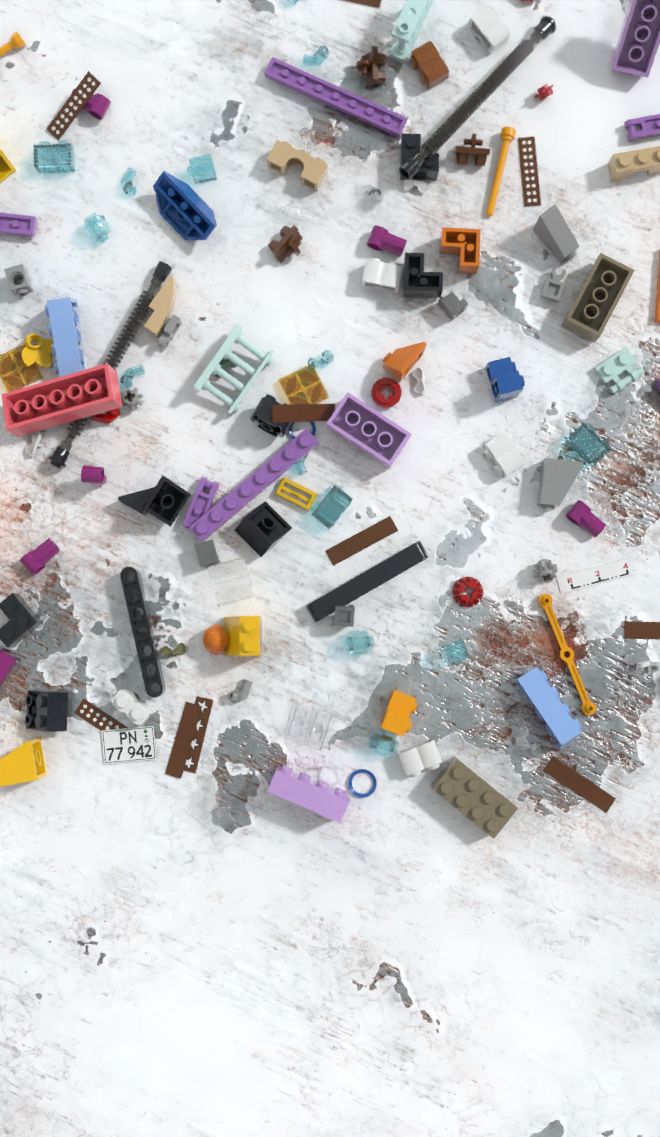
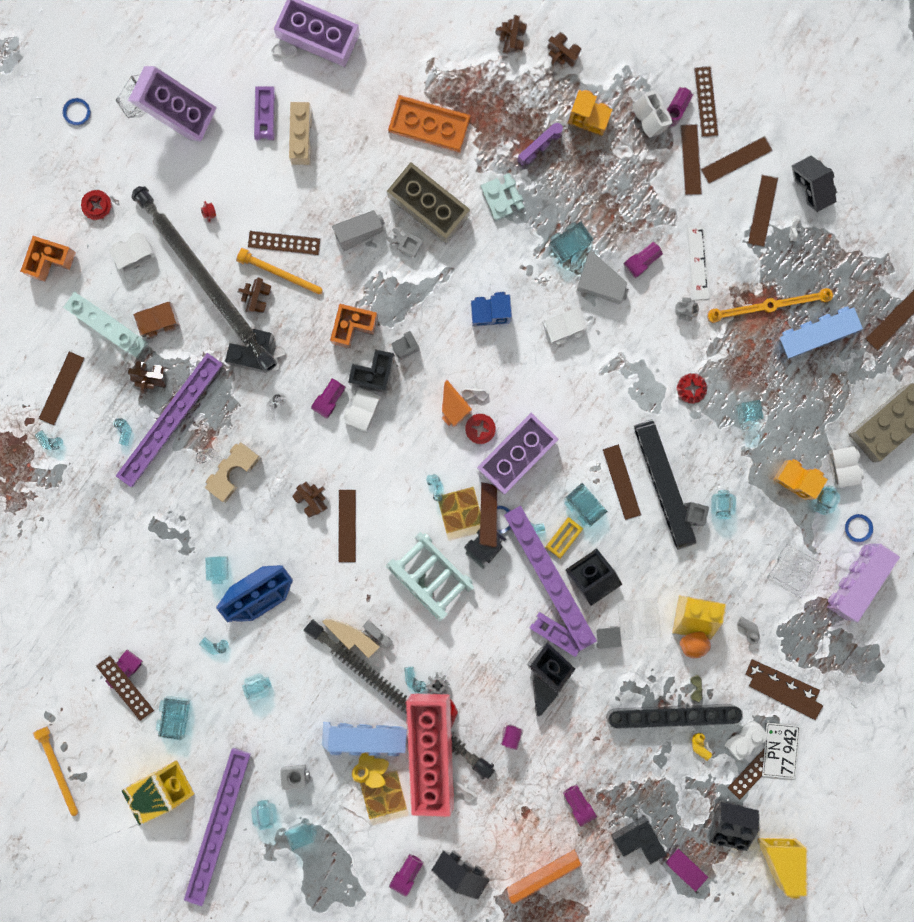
camera: 85 degrees left, 0 degrees up
none -> reddish brown sticker [338,490,356,562]
none -> yellow arm [692,733,712,761]

